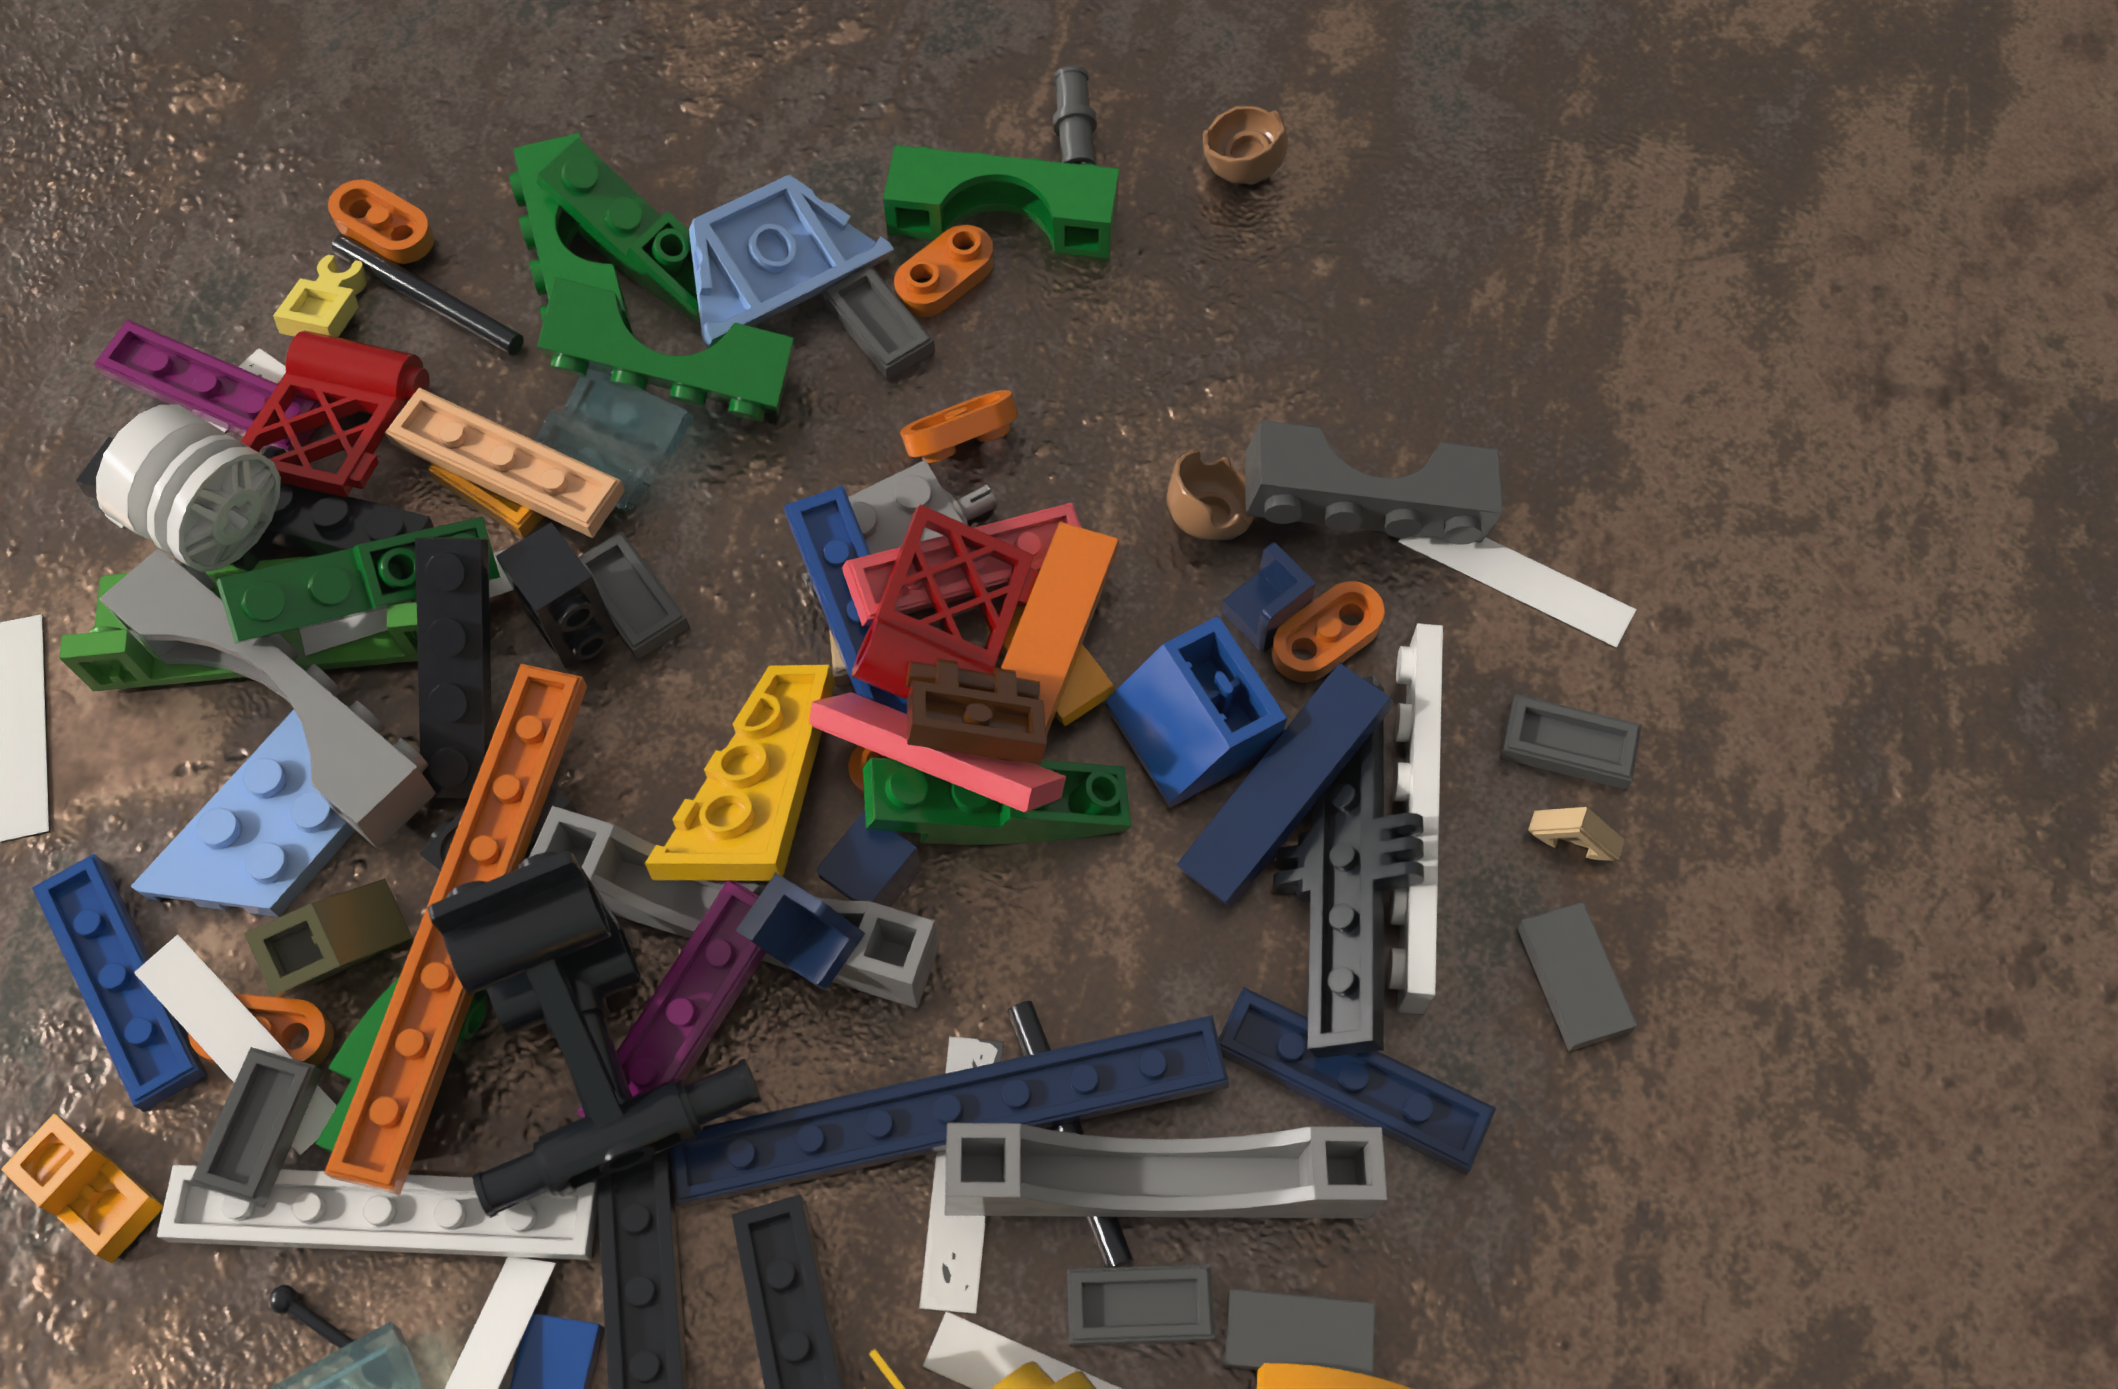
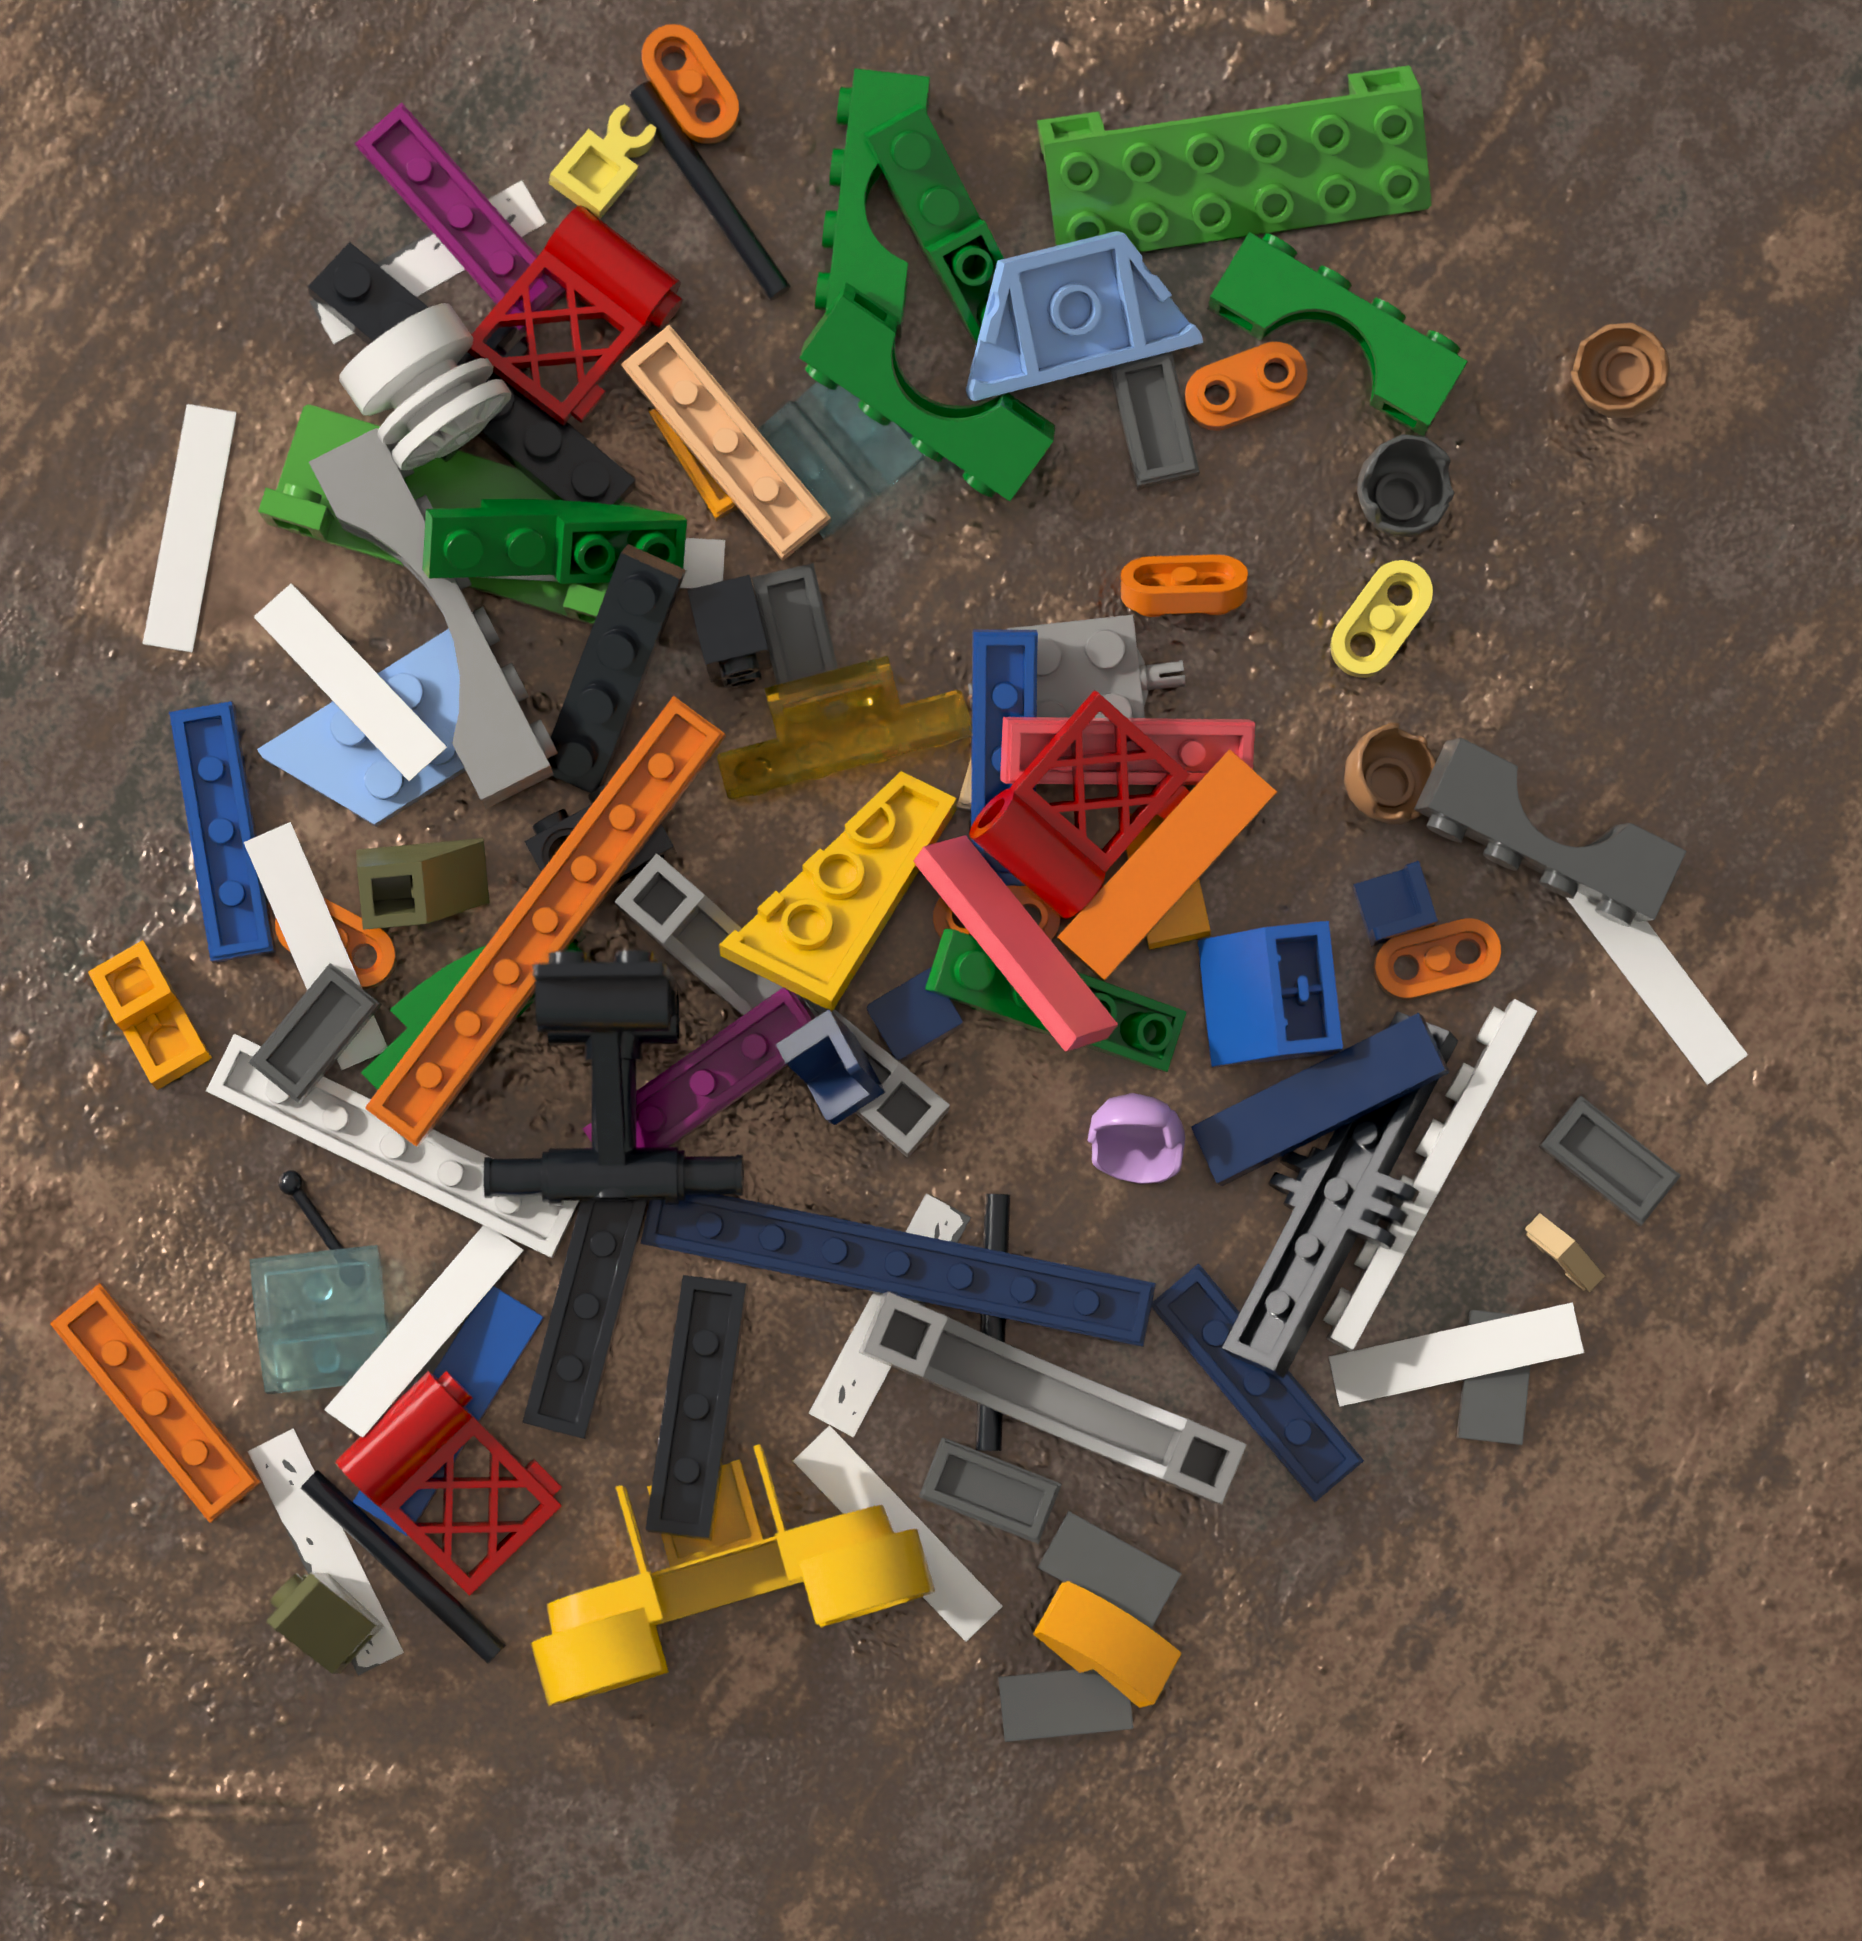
camera: 25 degrees right, 20 degrees up
reddish brown plate [906,658,1047,764] -> none
dark grey pin [1053,66,1097,165] -> none
none -> white sticker [254,583,447,781]
none -> clear yellow bracket [717,655,972,800]
none -> bright green bracket [1037,65,1432,252]
none -> lavender hair [1088,1093,1185,1184]
none -> white sticker [1329,1302,1584,1407]
none -> light yellow plate [1330,560,1433,678]
none -> dark grey hair [1357,434,1454,537]

